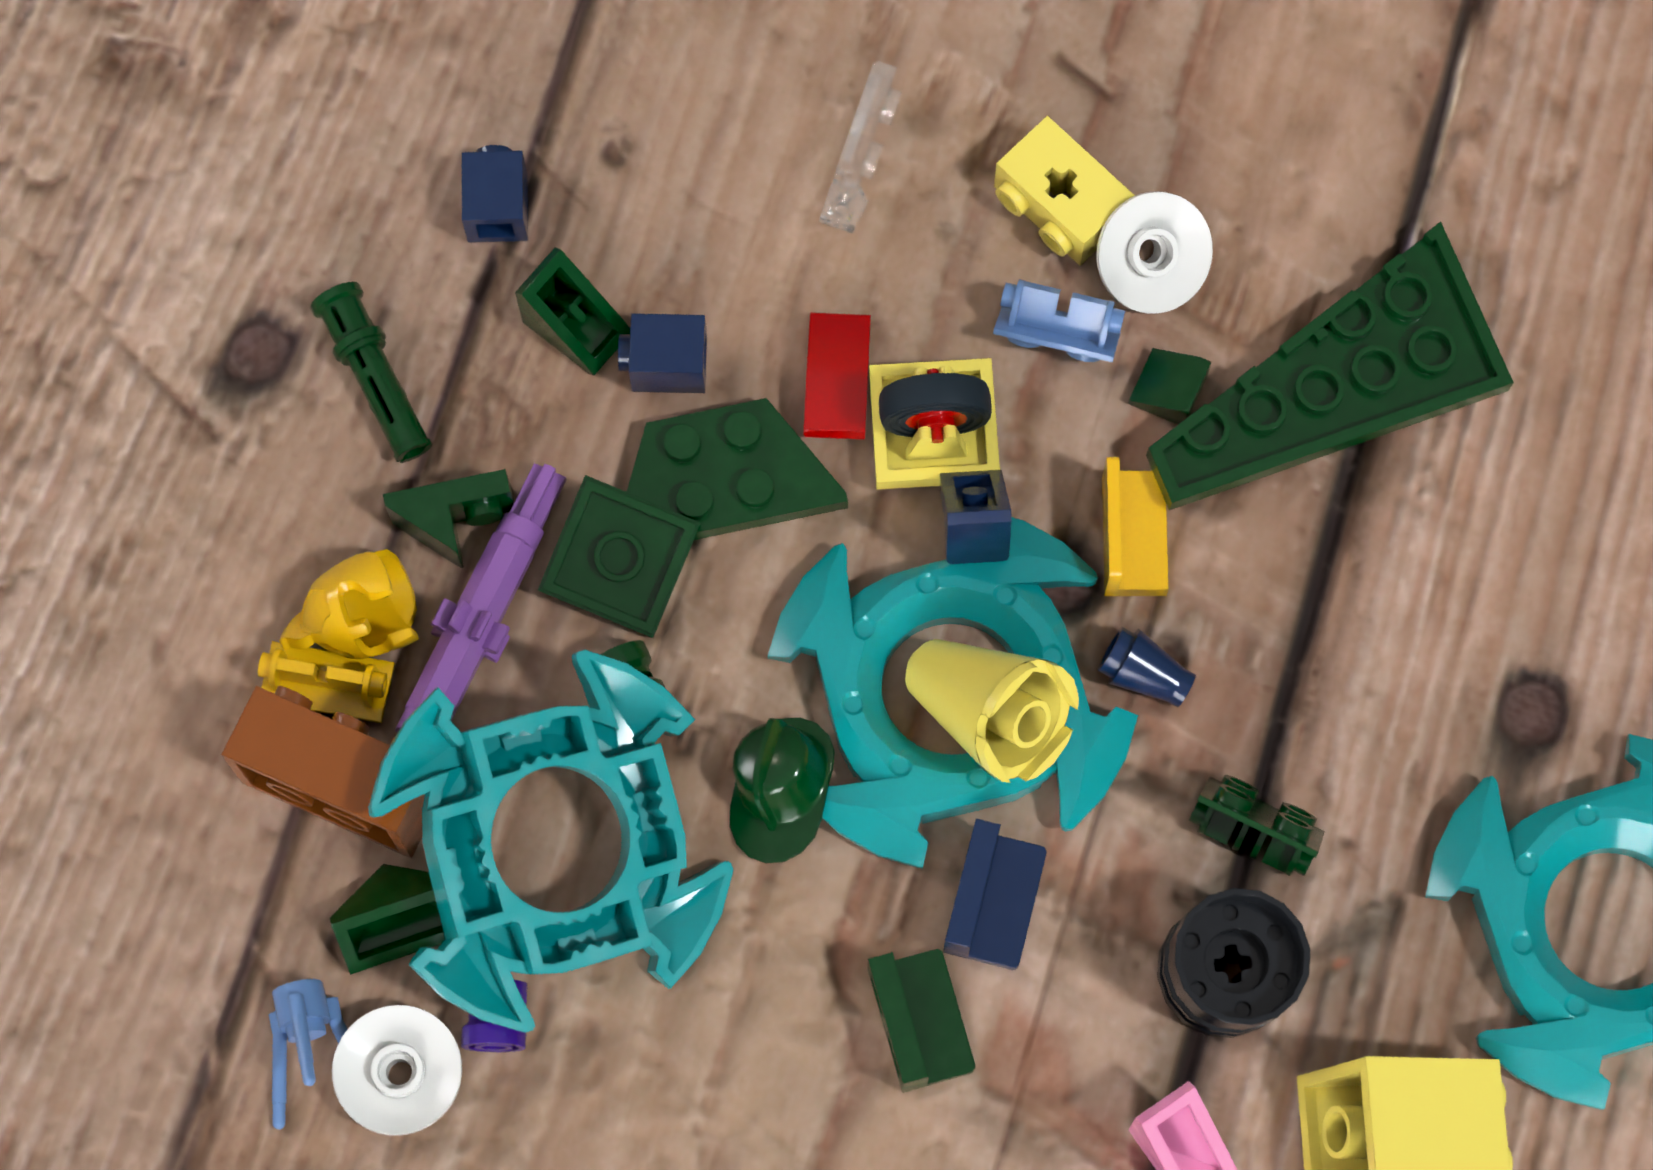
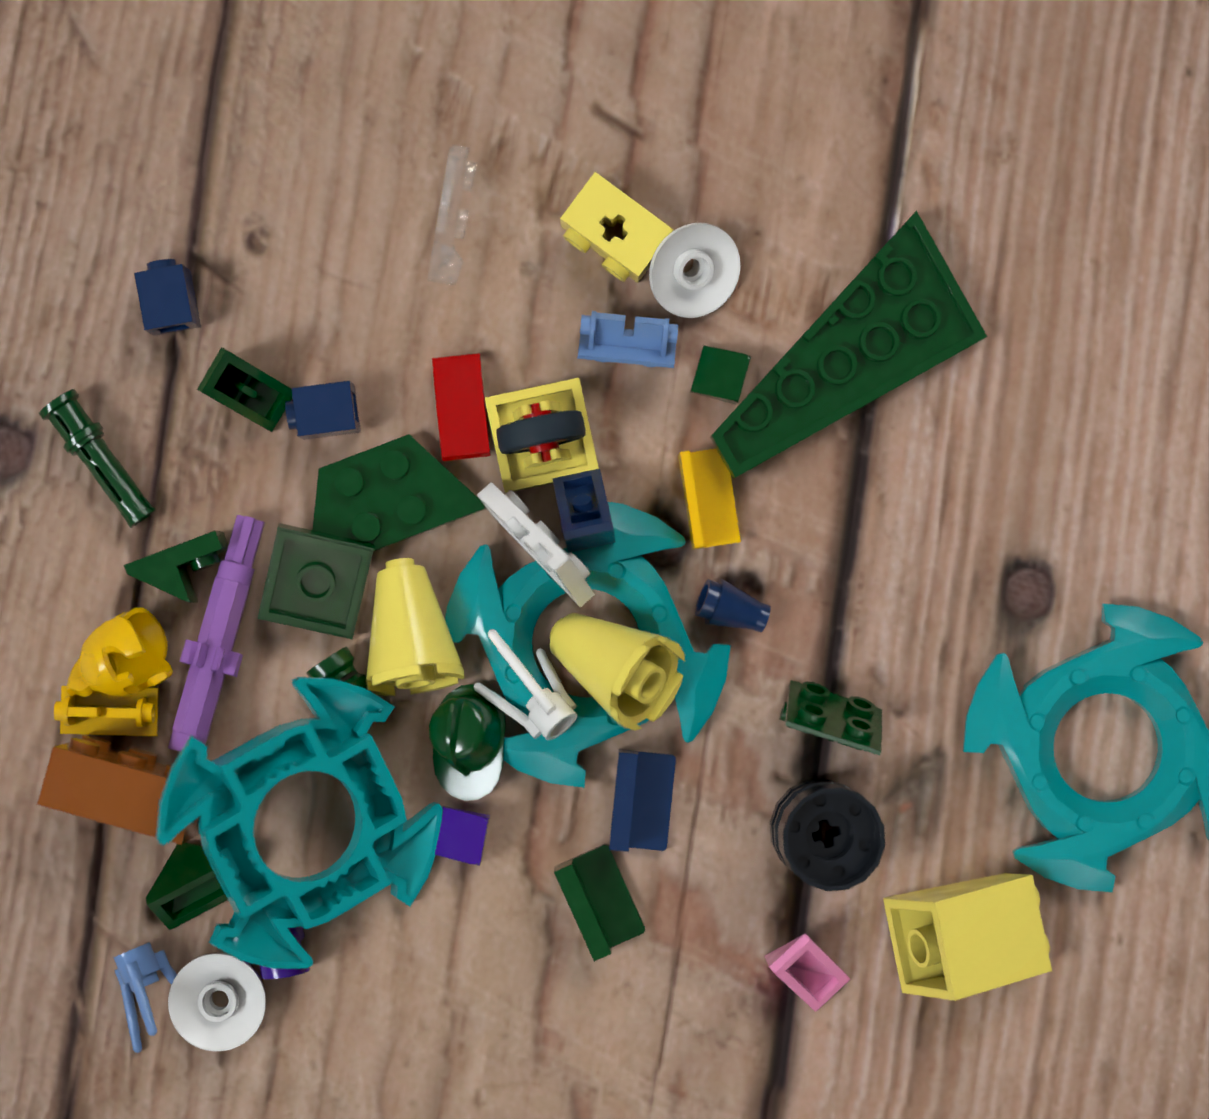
camera: 15 degrees left, 15 degrees up
none -> light yellow cone [366,558,464,696]
none -> dark purple slope [435,806,490,866]
none -> white plant [474,629,577,740]
none -> white wing [477,482,595,608]

